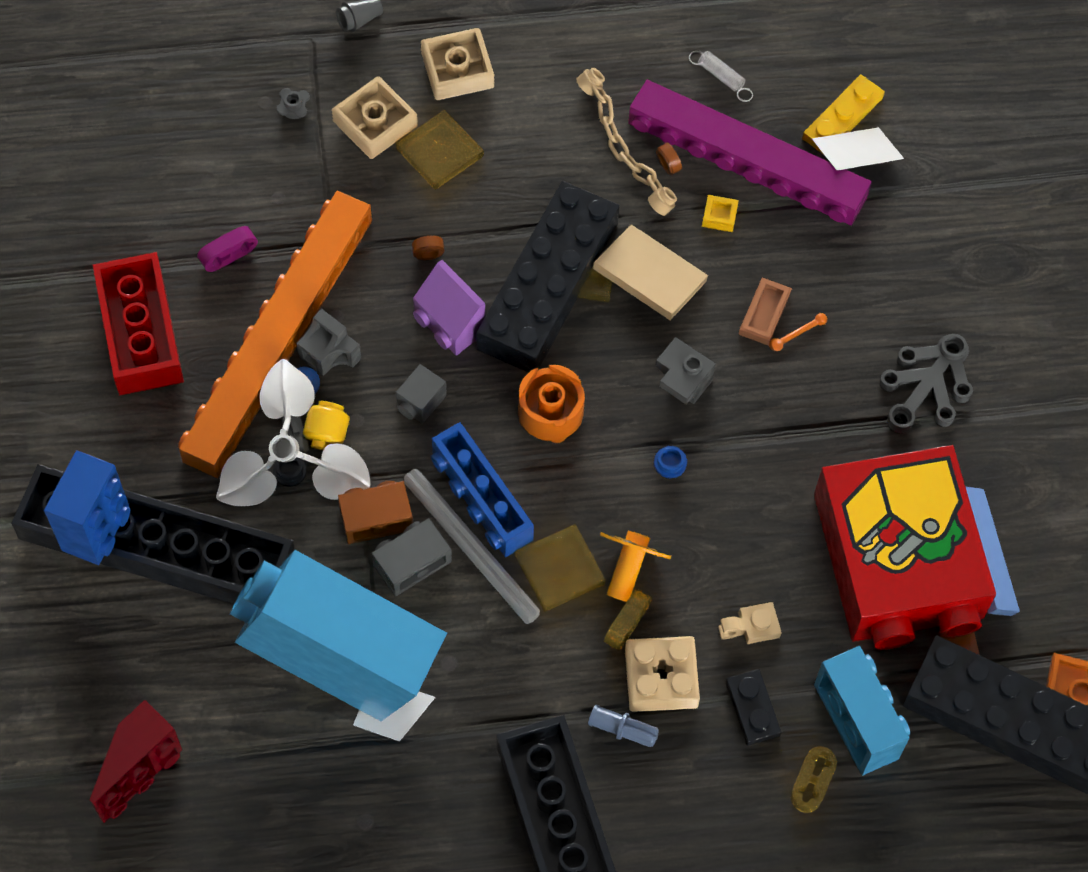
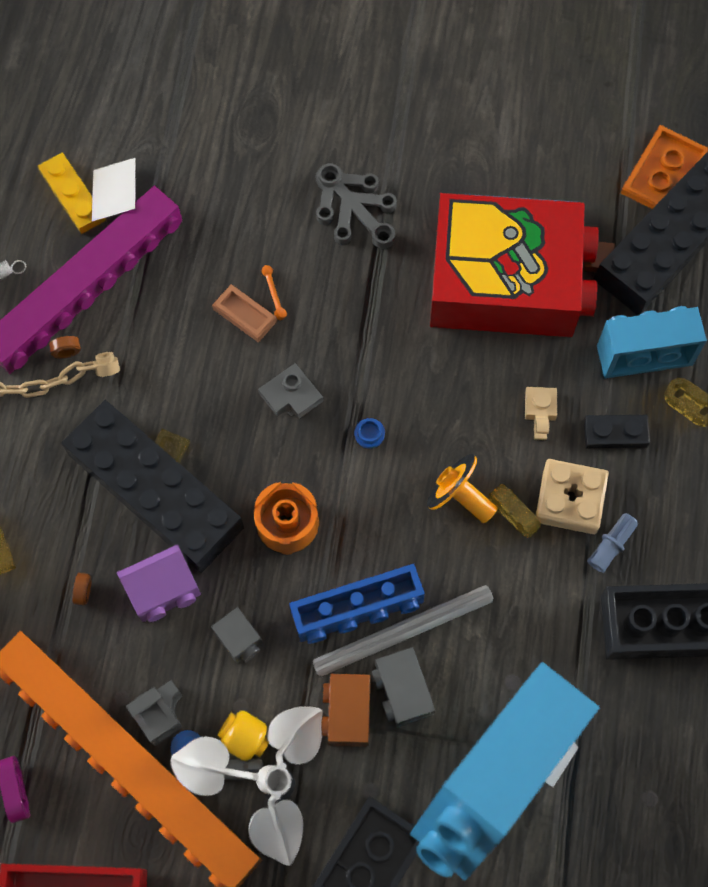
camera: 70 degrees left, 5 degrees up
clear yellow tile [515,524,606,612] -> none
tan tile [593,224,708,320] -> none
yellow tile [702,195,739,232] -> none

